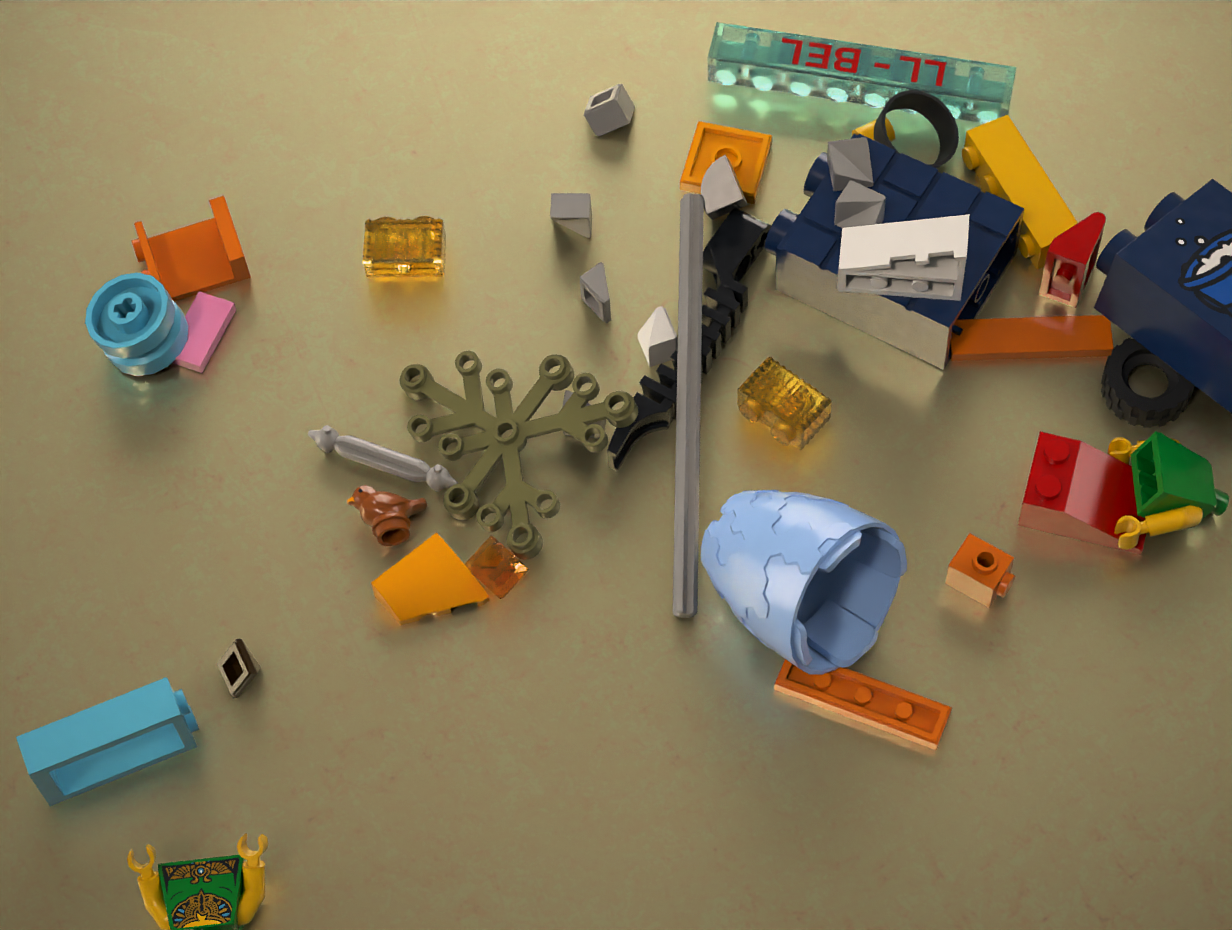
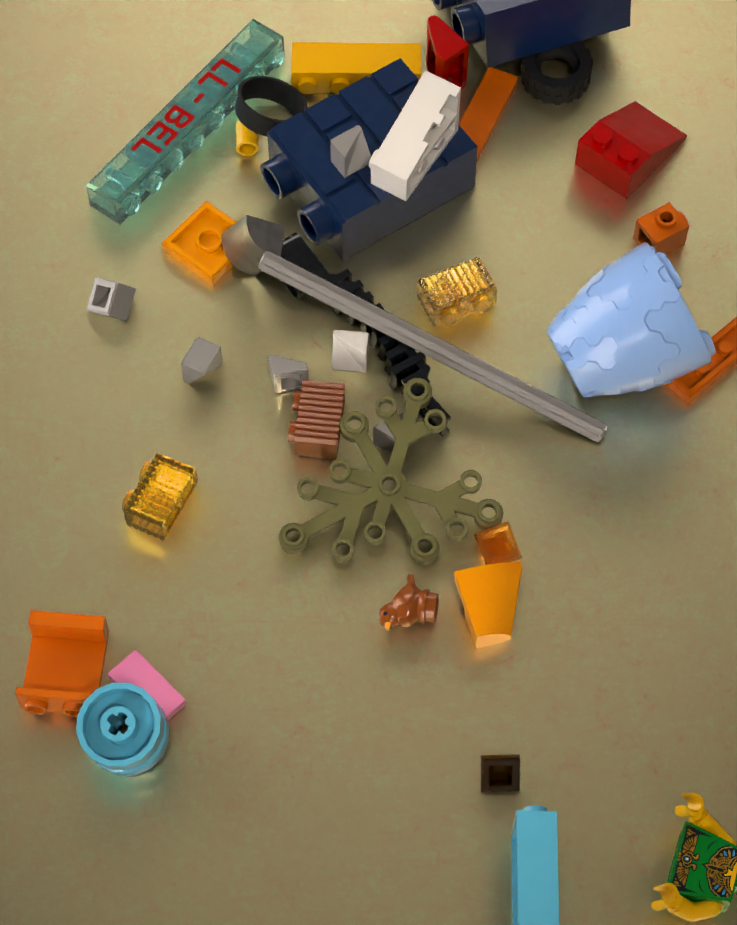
camera: 70 degrees left, 0 degrees up
light grey wheel [308,425,458,492] -> none
light grey slope [827,137,873,191] -> none
green torso [1108,431,1229,549] -> none
none -> dark orange brick [288,379,345,460]

